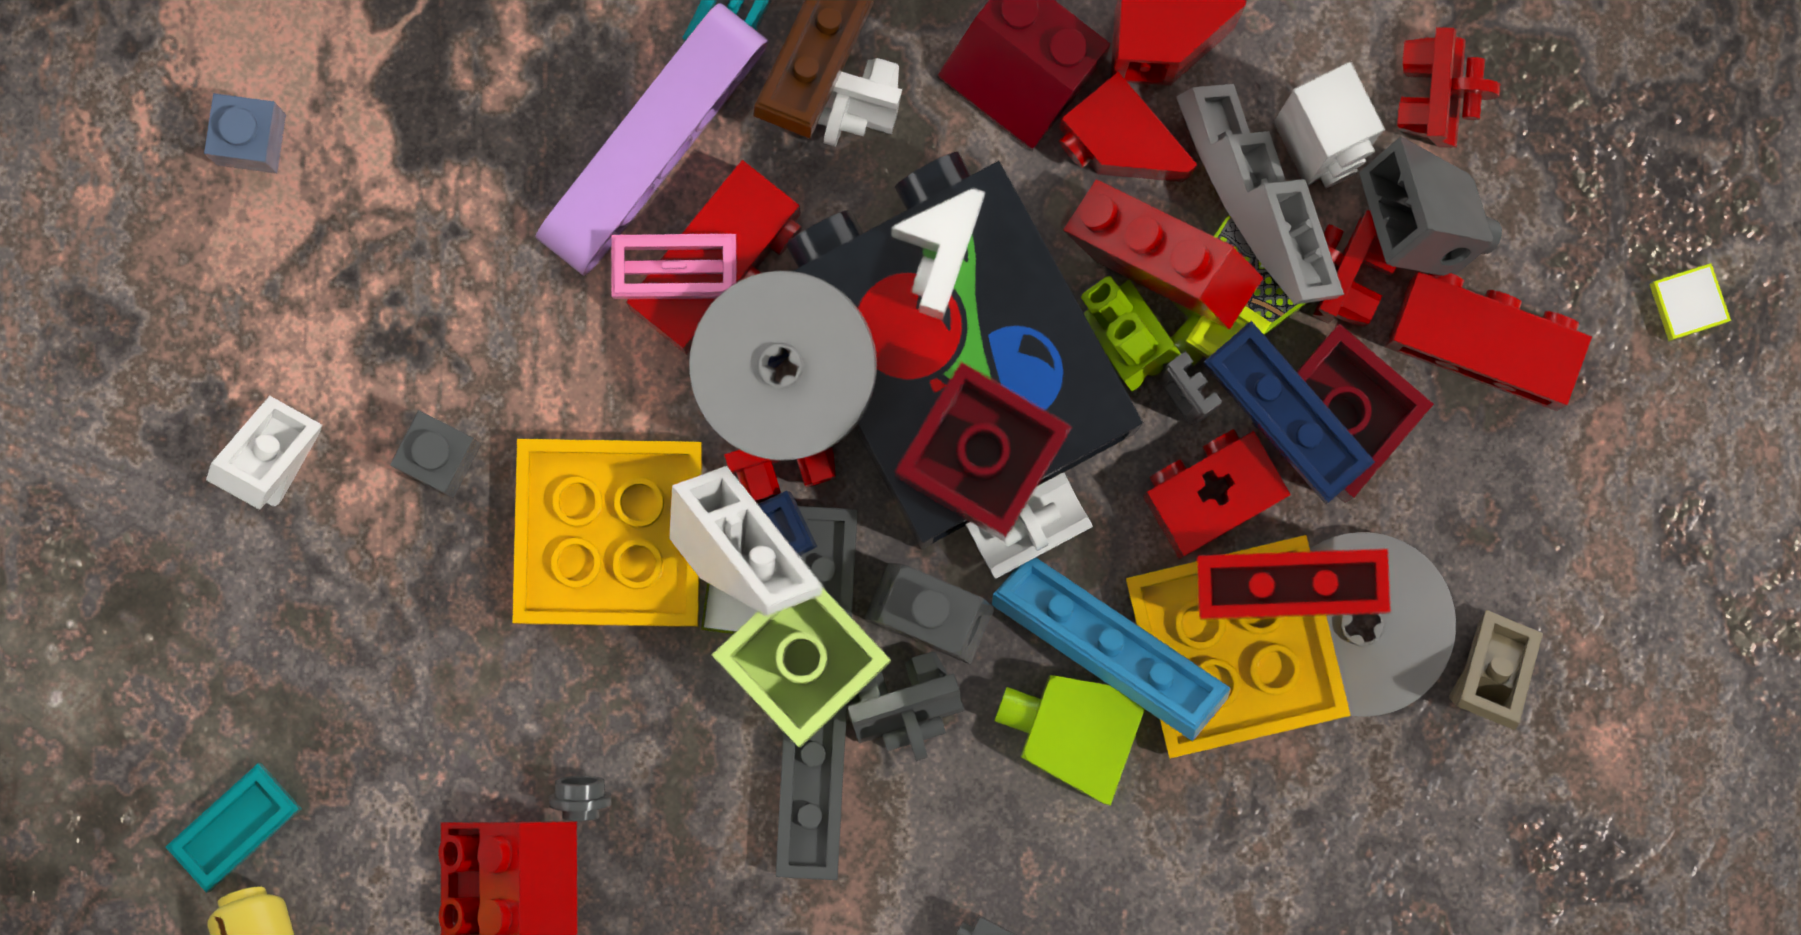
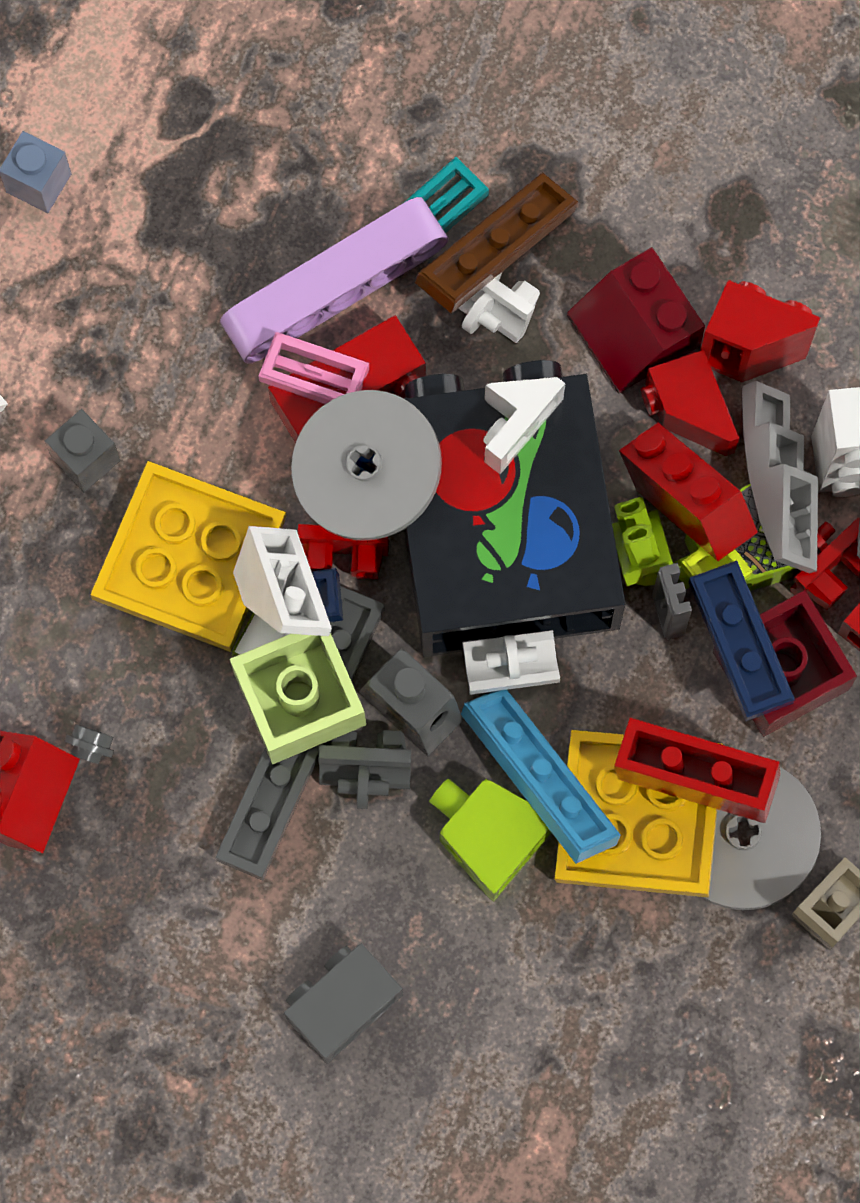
camera: 25 degrees right, 10 degrees down
dark red brick [895,361,1072,542] -> none
red brick [1143,429,1291,559] -> none

